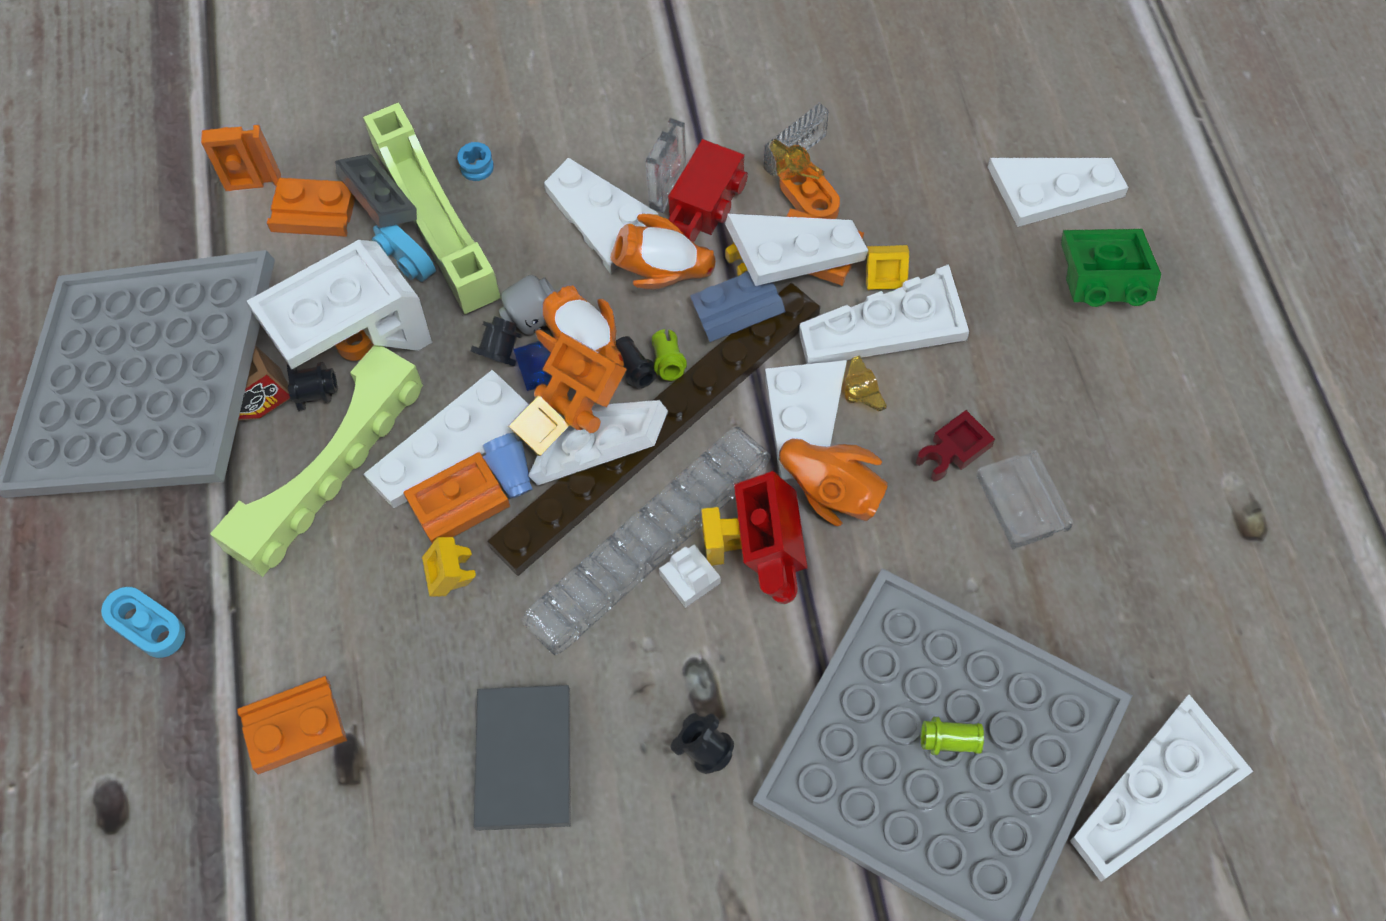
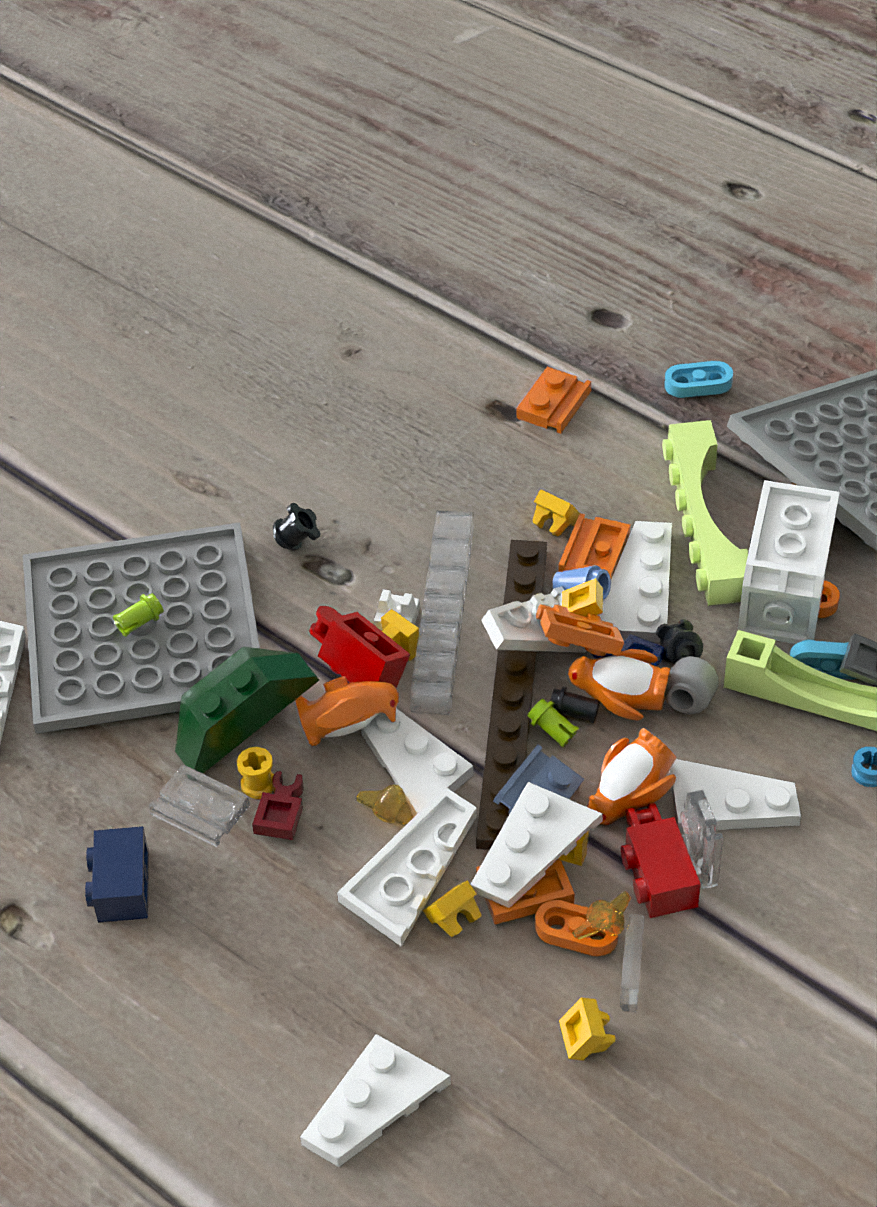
camera: 140 degrees right, 15 degrees down
dark grey tile [474,685,571,831] -> none
green plate [1061,229,1161,307] -> none
none -> dark blue brick [85,826,149,923]
none -> dark green wedge [175,647,319,779]
none -> yellow bush [237,747,274,799]
none -> yellow tile [559,997,616,1061]

